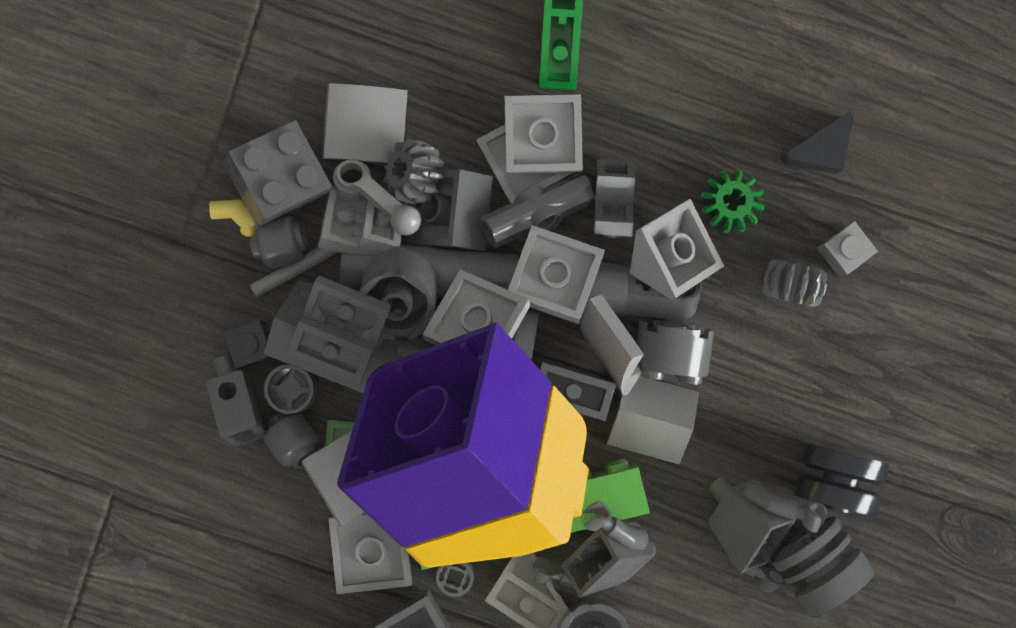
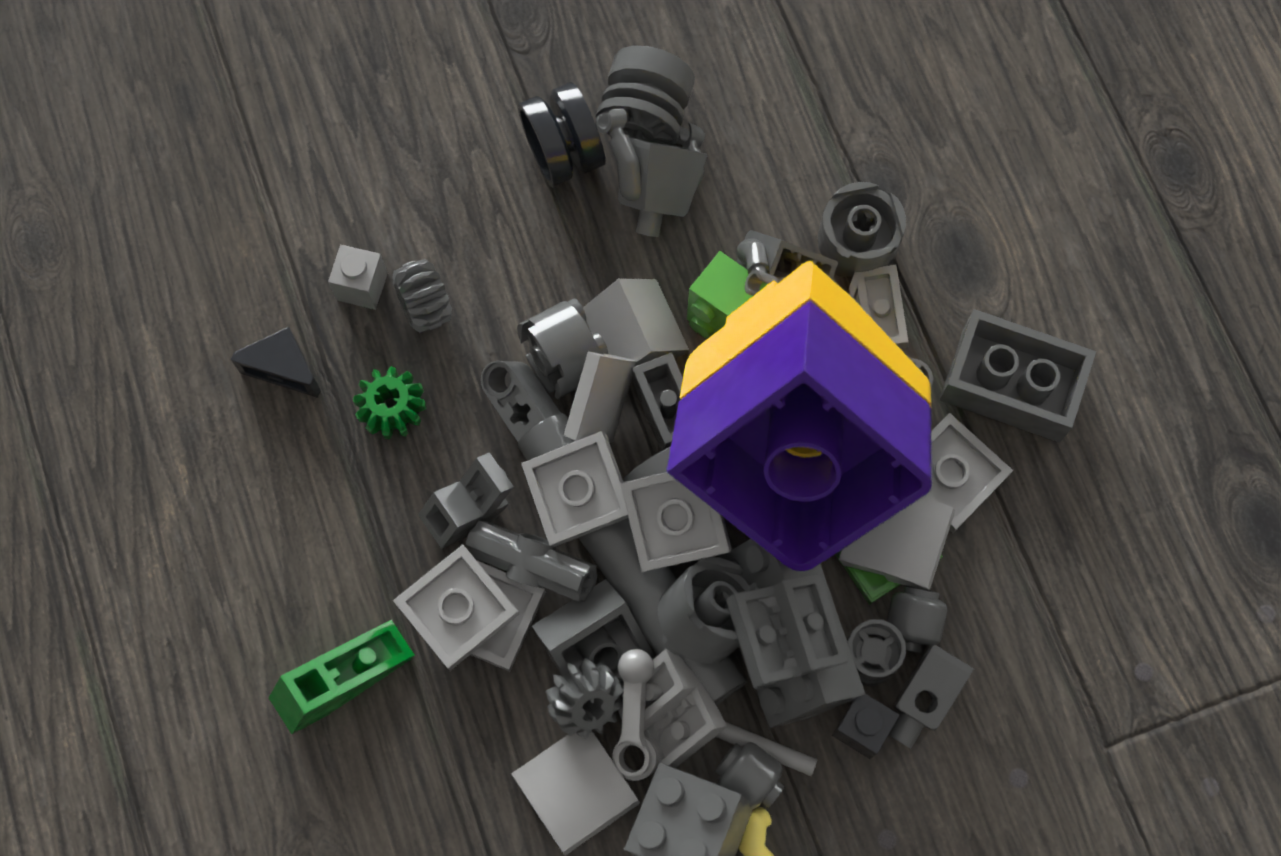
camera: 135 degrees left, 15 degrees down
light grey slope [630,199,724,299] -> none

